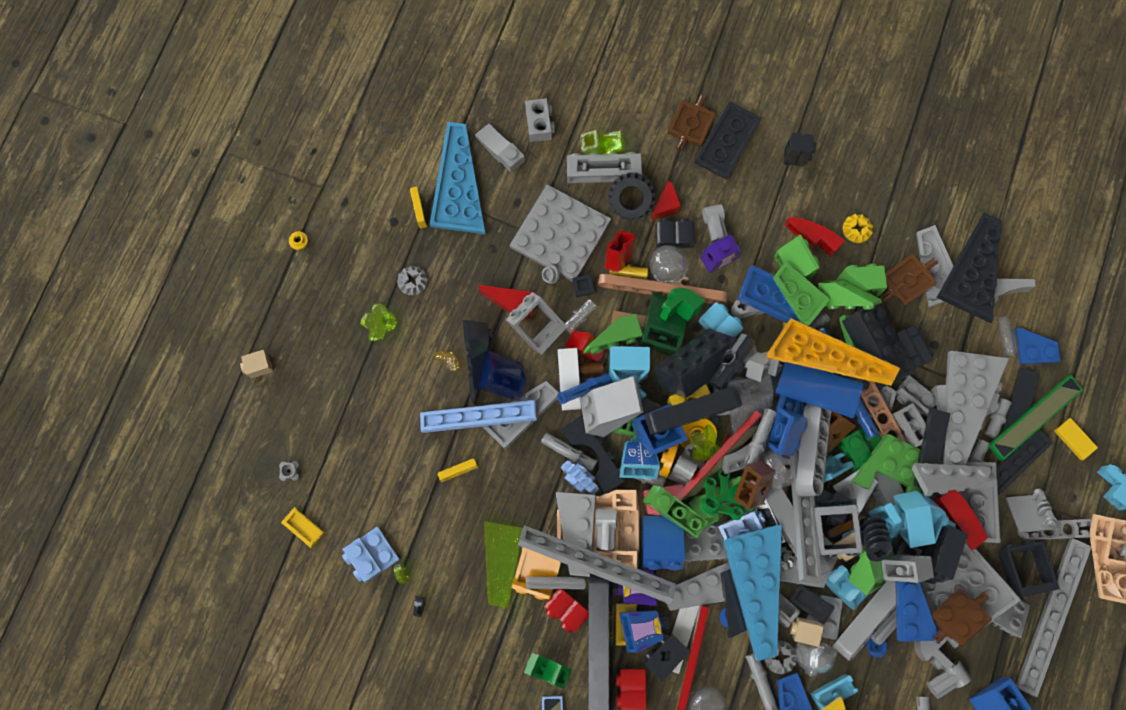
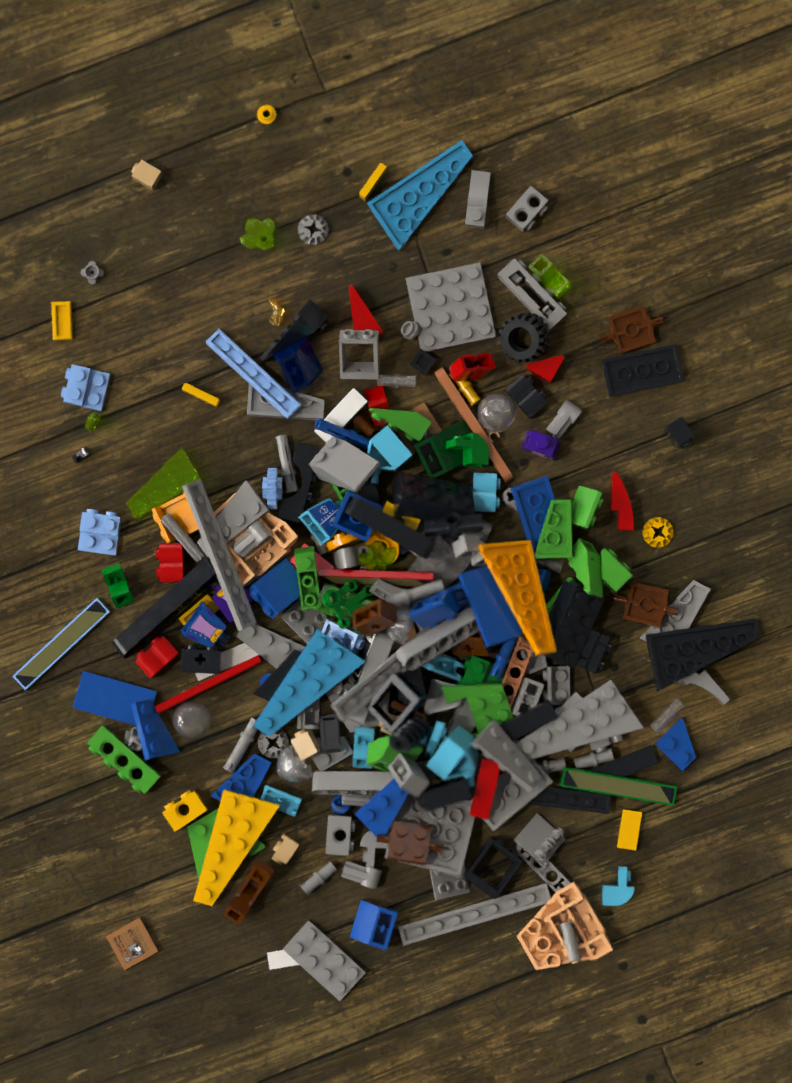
camera: 55 degrees right, 10 degrees up
none -> light blue plate [78,509,122,556]
none -> light grey brick [325,814,355,856]

